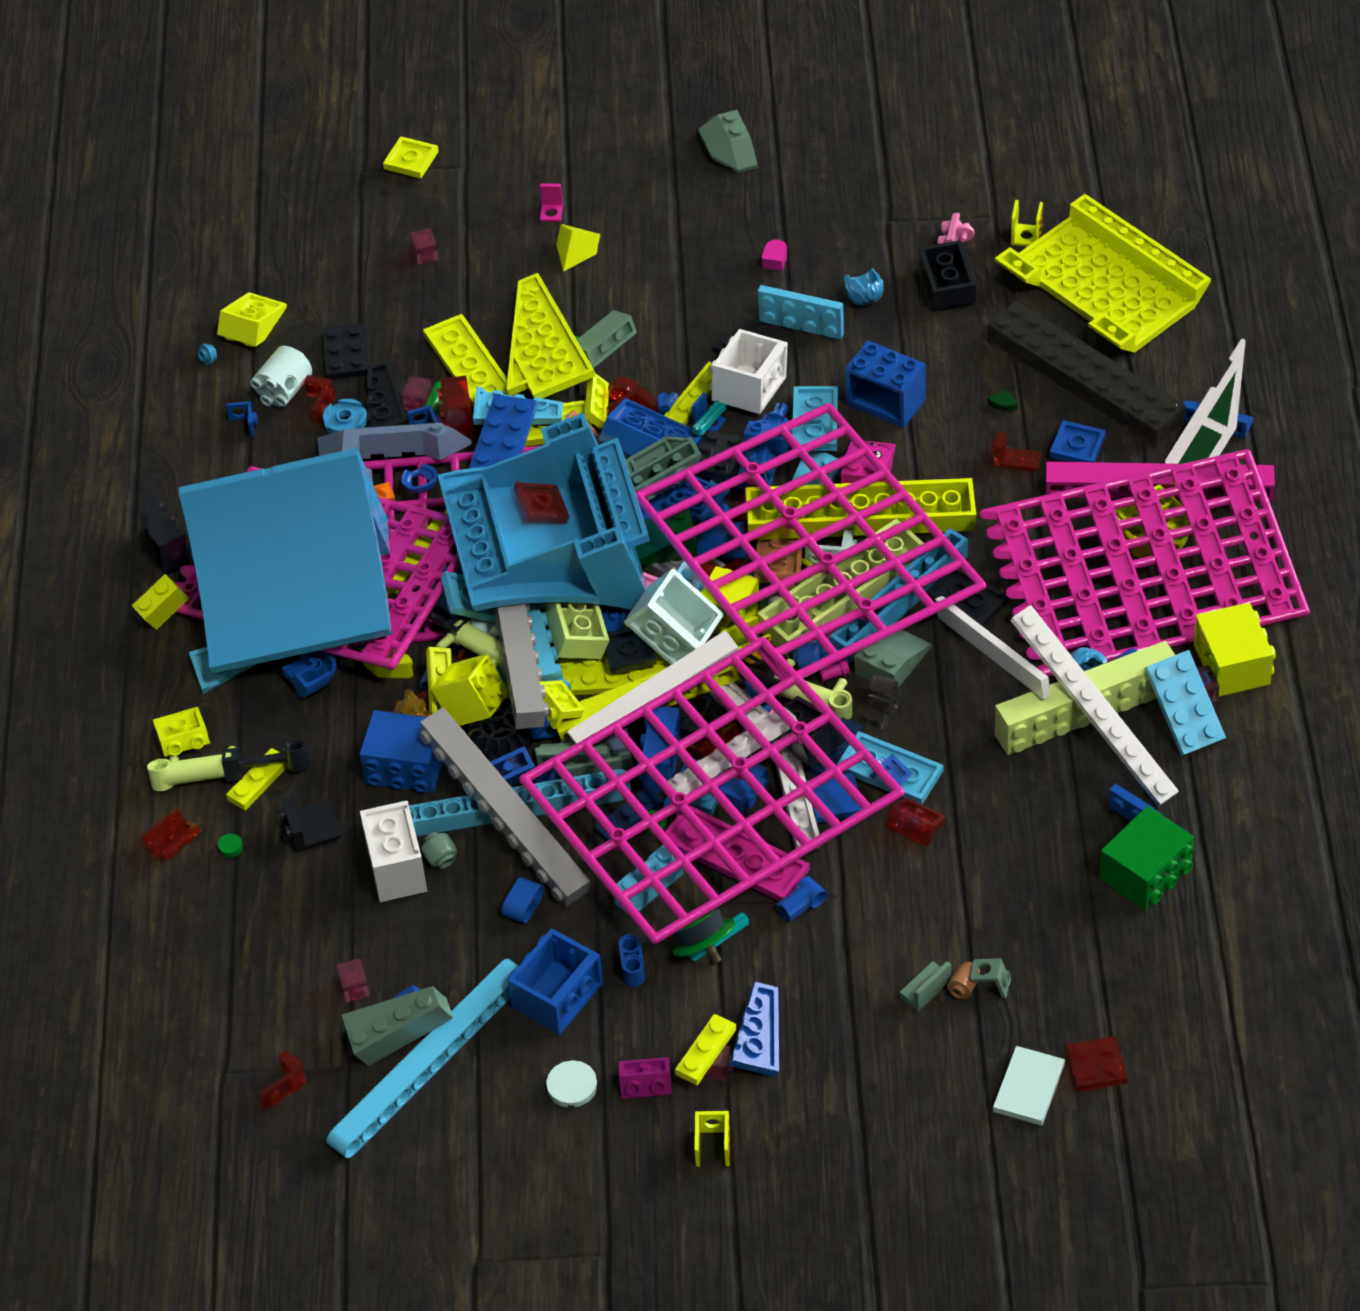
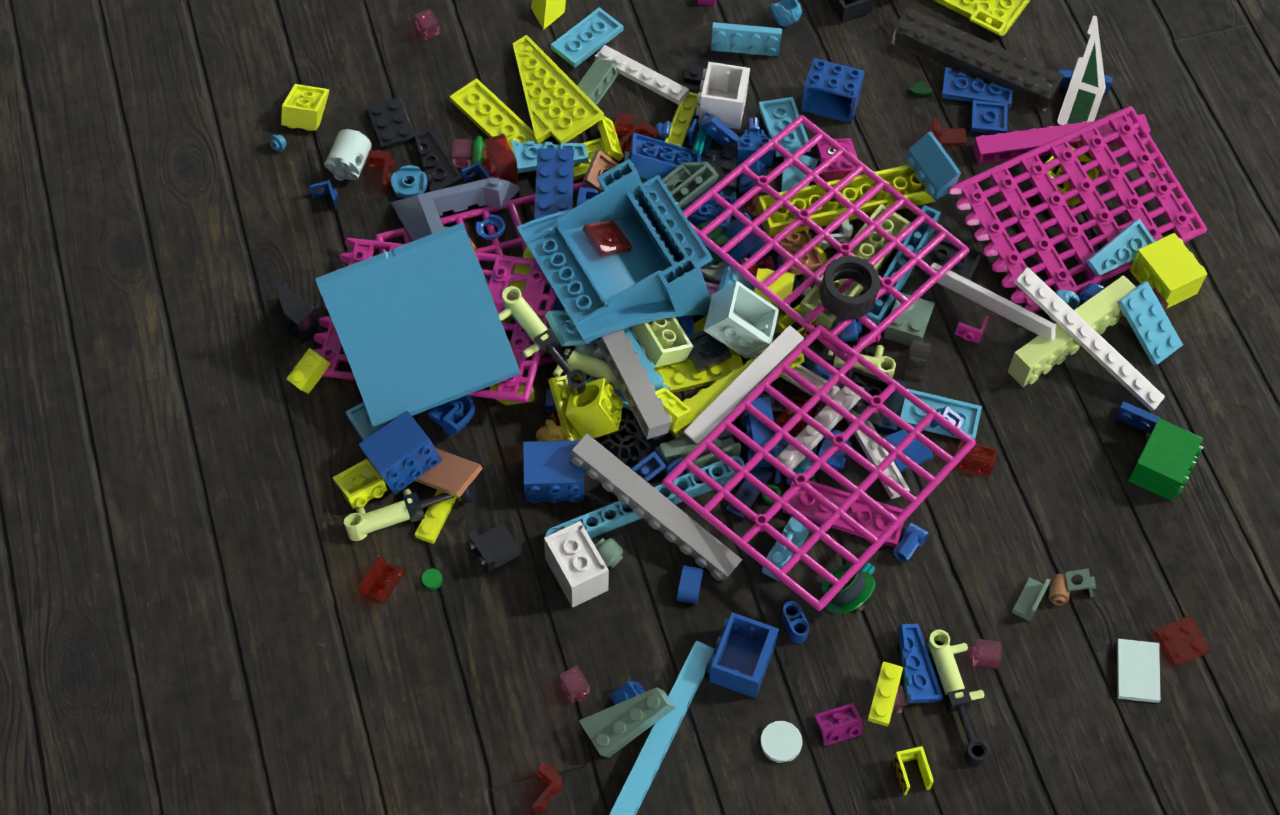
camera: 20 degrees left, 10 degrees up
none -> blue container [358,411,443,495]
none -> nougat tile [414,448,483,498]
none -> piece [498,286,586,395]
none -> medium azure plate [551,7,623,67]
none -> white plate [595,45,689,105]
none -> blue bracket [698,113,739,147]
none -> black tyre [819,255,880,320]
none -> dark azure slope [905,131,961,200]
none -> piece [927,630,989,767]
none -> blue wing [941,67,1013,108]
none -> dark pink bracket [955,316,989,343]
none -> clear pink brick [970,639,1002,669]
none -> medium azure wing [1086,219,1156,276]

